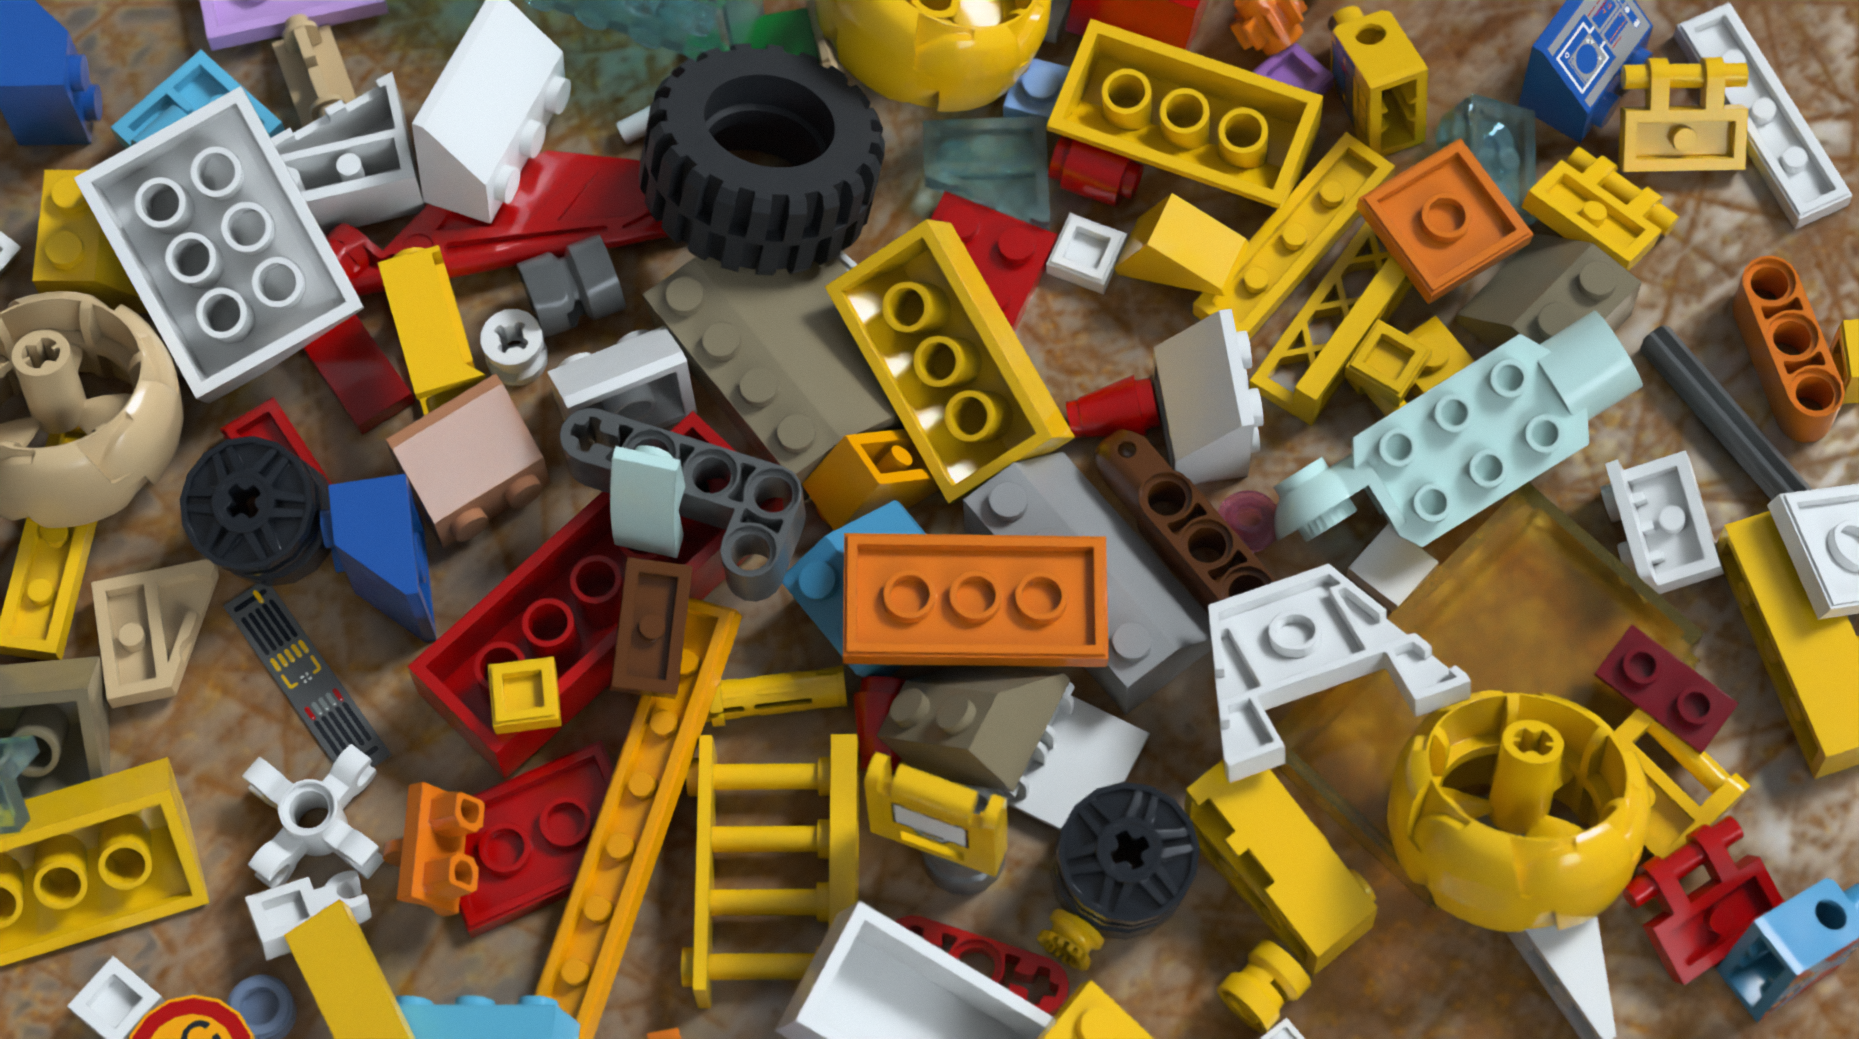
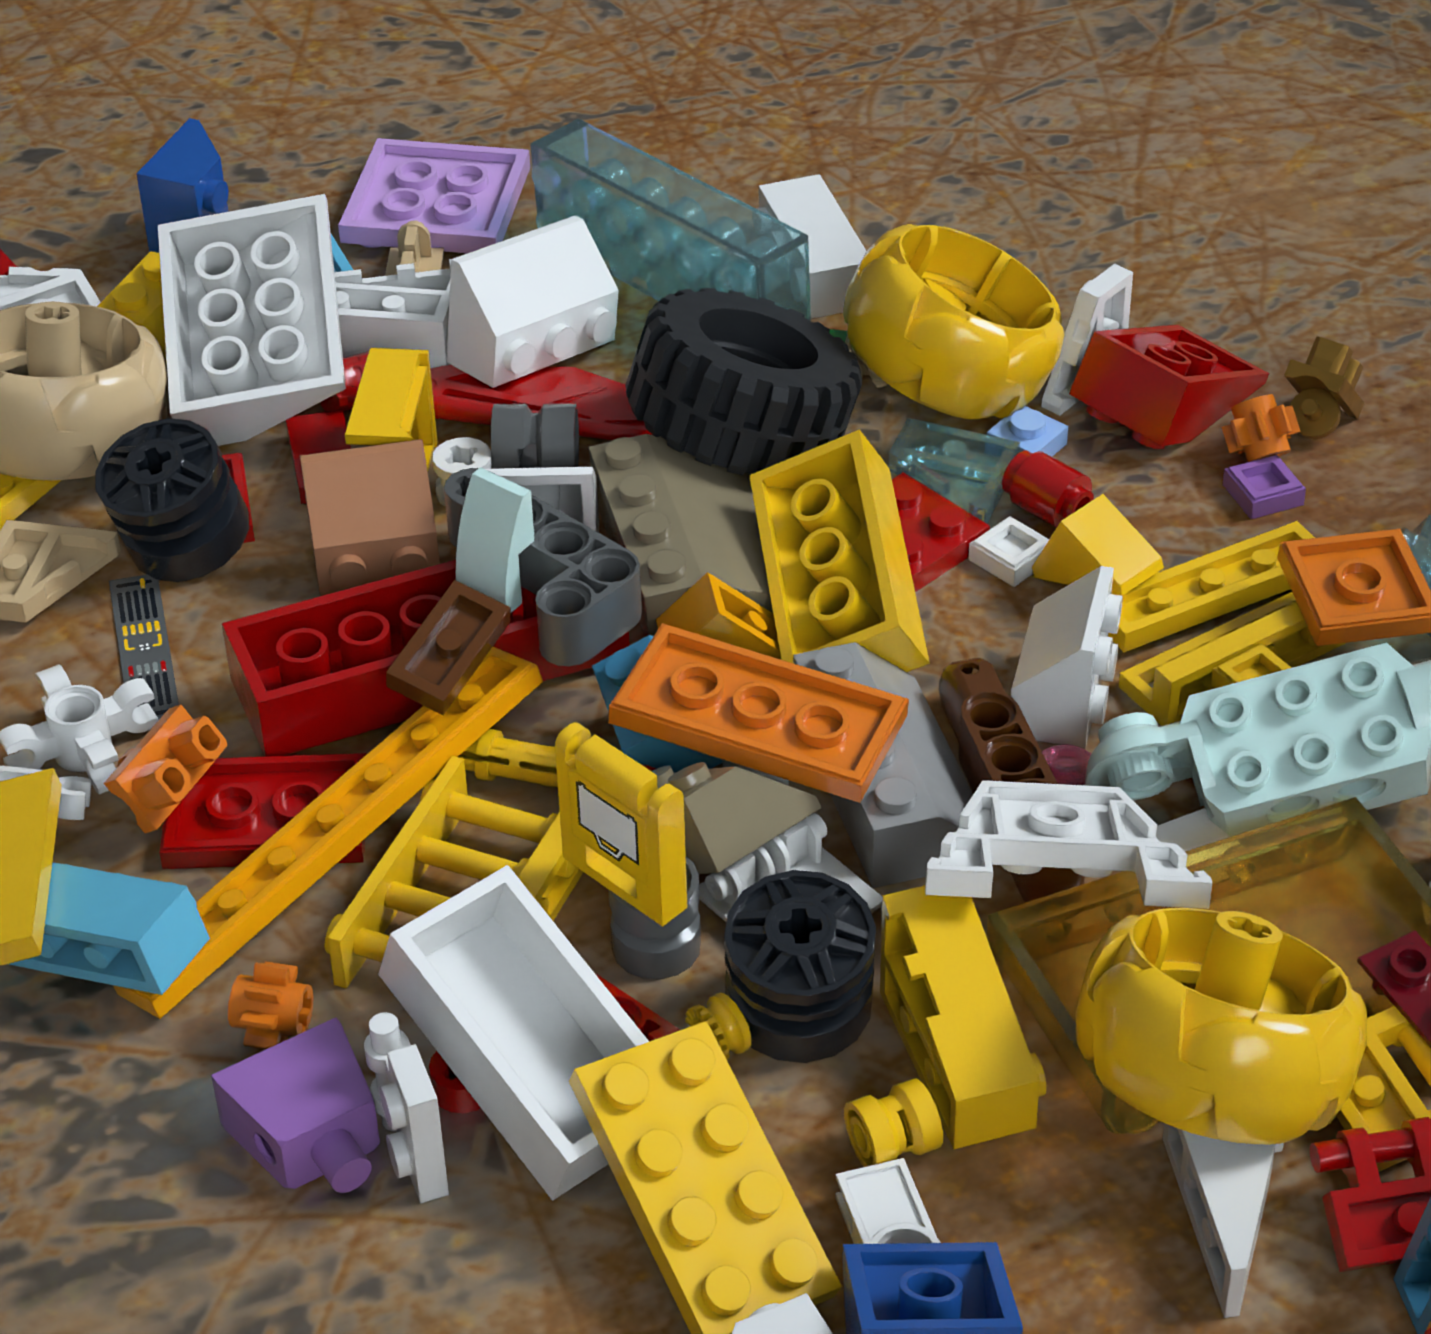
camera: 20 degrees right, 25 degrees down
blue slope [320,474,437,642] -> none
yellow tile [488,657,562,734] -> none
yellow slope [1046,19,1323,209] -> none
red cone [1066,374,1162,439] -> none
yellow torso [1328,6,1428,157] -> none

